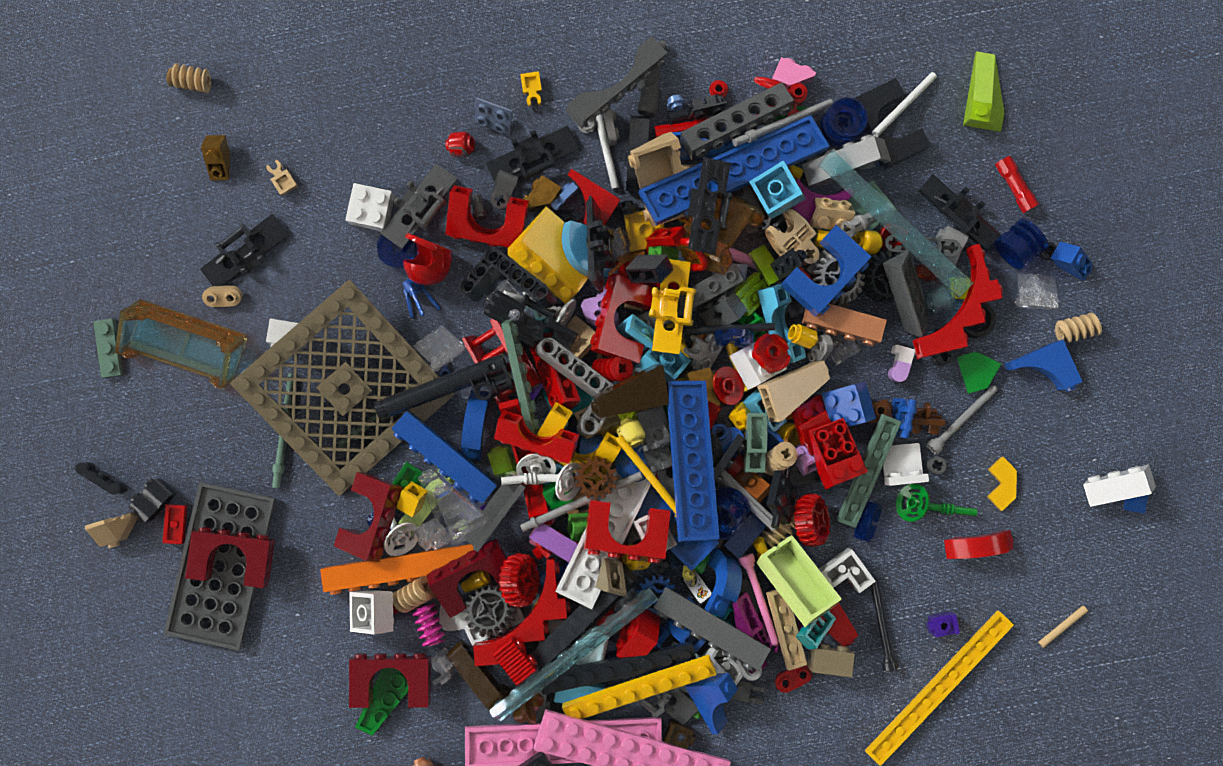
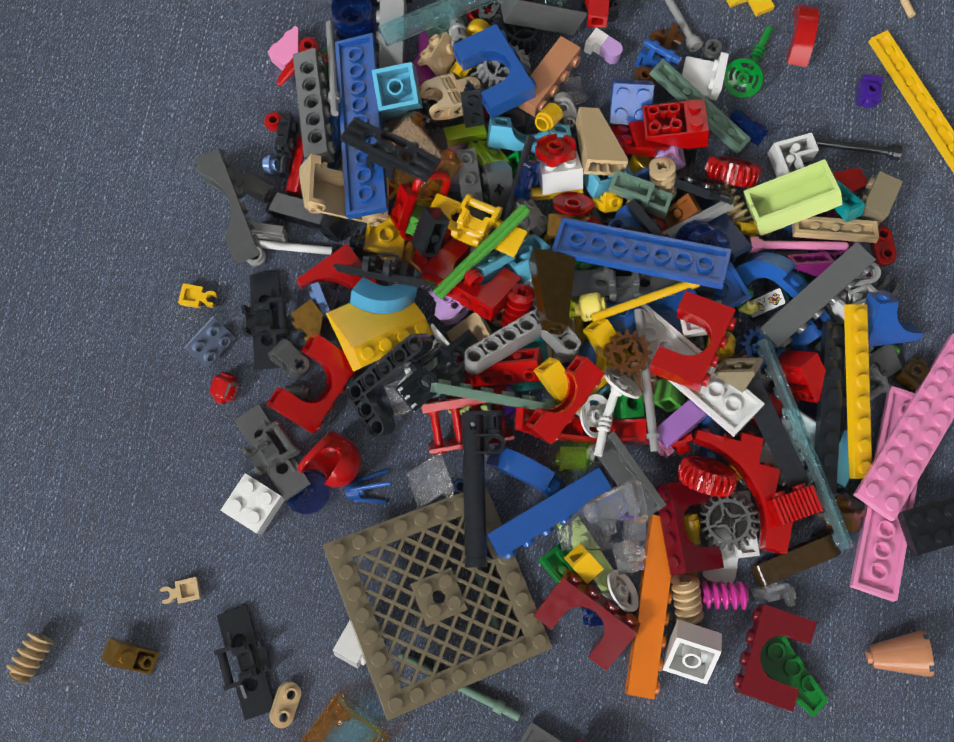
camera: 70 degrees left, 10 degrees down
none -> bright green axle [433,204,530,299]
none -> red plate [464,269,484,288]

